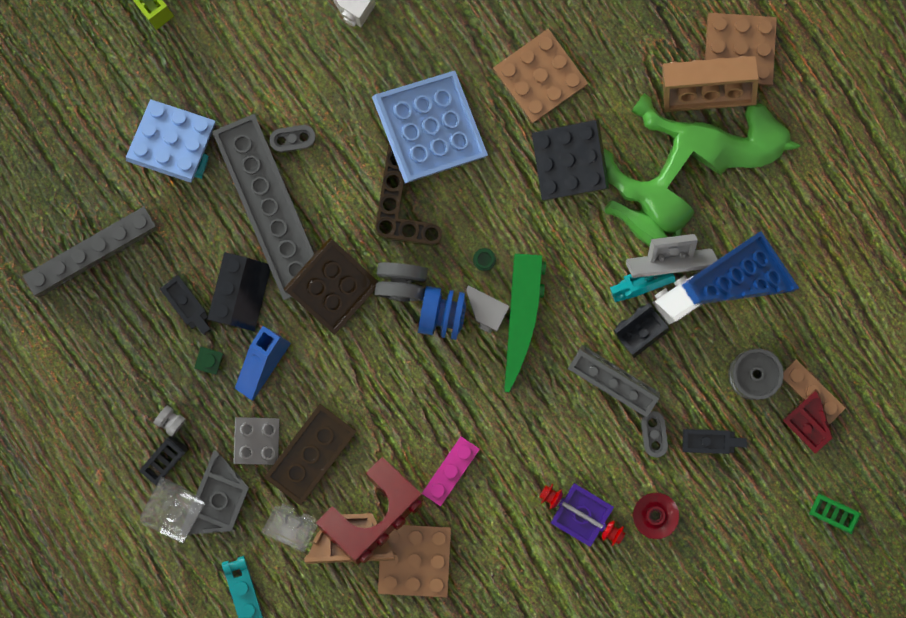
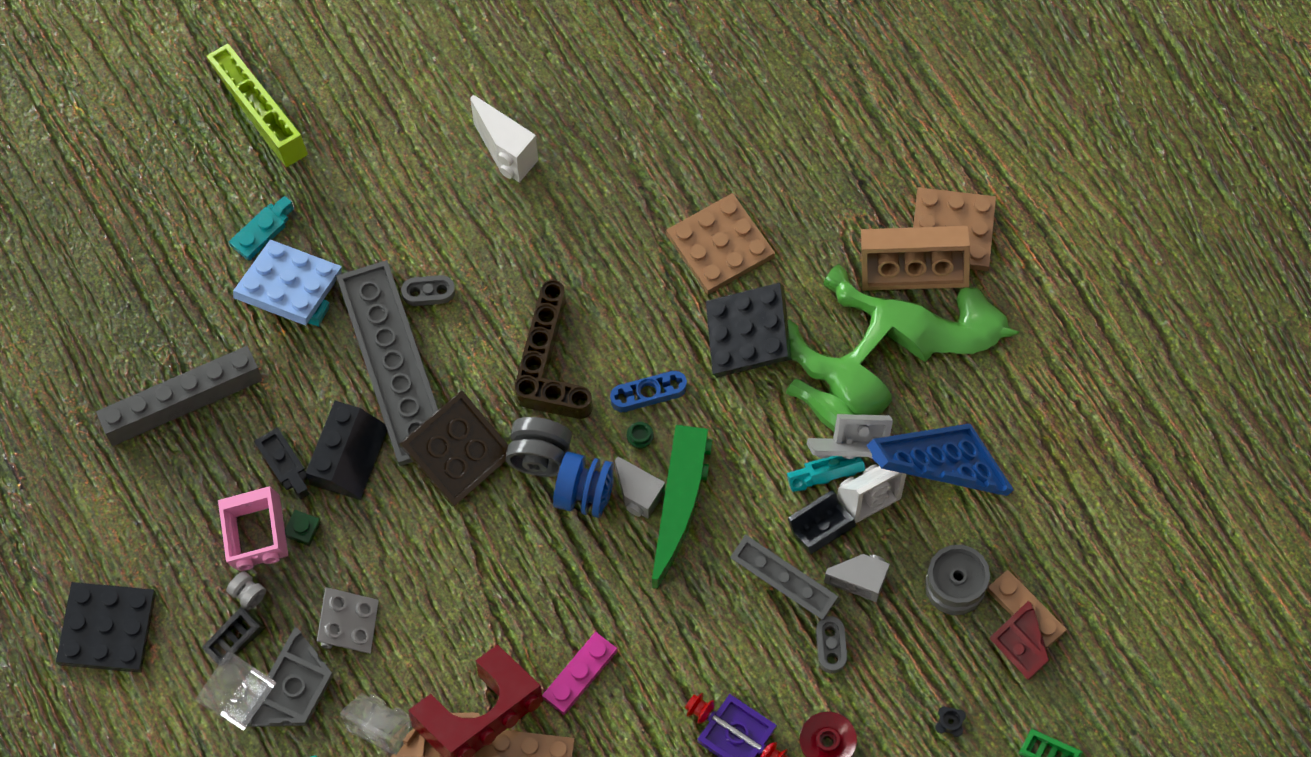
camera: 10 degrees right, 20 degrees down
blue slope [235,326,291,401] -> none
dark brown plate [264,404,357,506] -> none
light blue plate [372,71,488,183] -> none
black hinge [682,429,747,454] -> none
none -> black plate [56,582,156,673]
none -> bright pink window [218,486,288,571]
none -> teal hinge [228,196,294,261]
none -> blue beam [610,371,687,412]
none -> light grey slope [824,554,890,602]
none -> black plate [935,706,966,737]

